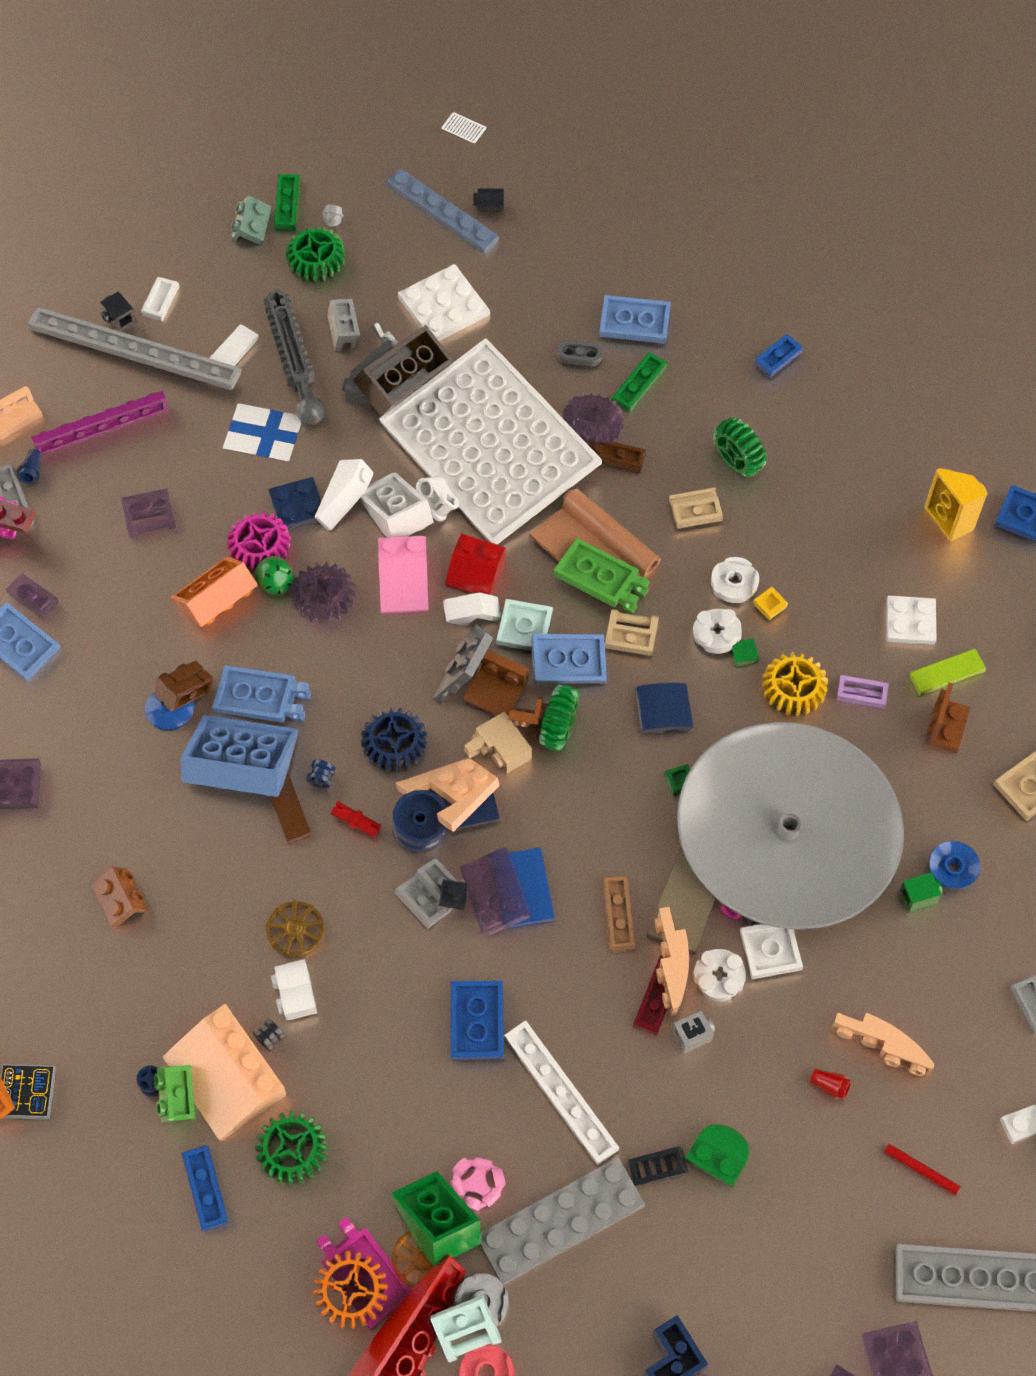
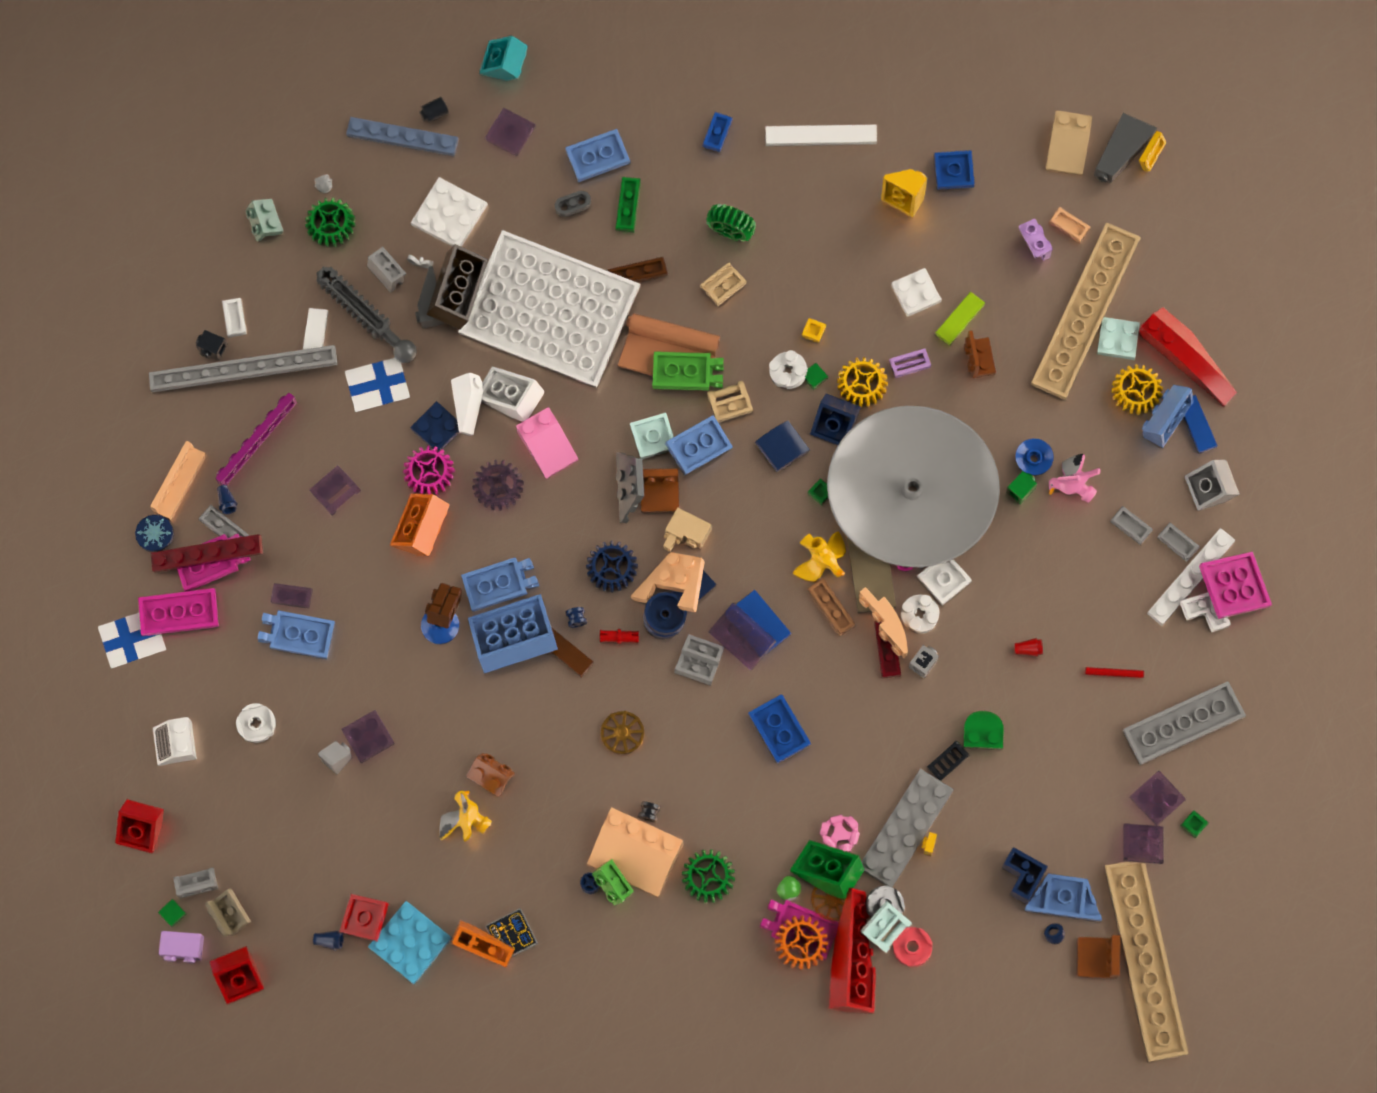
camera: 25 degrees left, 10 degrees up
blue tile [182,1145,229,1232] -> none
green helmet [255,556,294,596] -> none
white brick [271,959,317,1021] -> none
green tile [274,174,300,231] -> none
white piece [416,476,459,522] -> none
black plate [439,879,468,910] -> none
white sticker [441,112,486,144] -> none
white slope [443,593,502,627] -> none
red slope [445,533,506,595] -> none
white plate [504,1020,619,1166] -> none
dark orange bracket [508,697,548,727] -> none
green gear [539,684,580,751] -> none
clear purple gear [563,393,624,445] -> none
white plate [711,557,759,603] -> none
light nougat slope [831,1013,935,1077] -> none
none -> yellow animal [439,791,492,842]
none -> teal slope [479,36,528,81]
none -> clear purple plate [485,108,536,156]
none -> white tile [766,125,877,146]
none -> bright green piece [776,876,801,901]
none -> yellow animal [793,531,846,582]
none -> dark blue slope [810,393,861,445]
none -> yellow plate [921,832,937,856]
none -> bright pink animal [1048,453,1101,503]

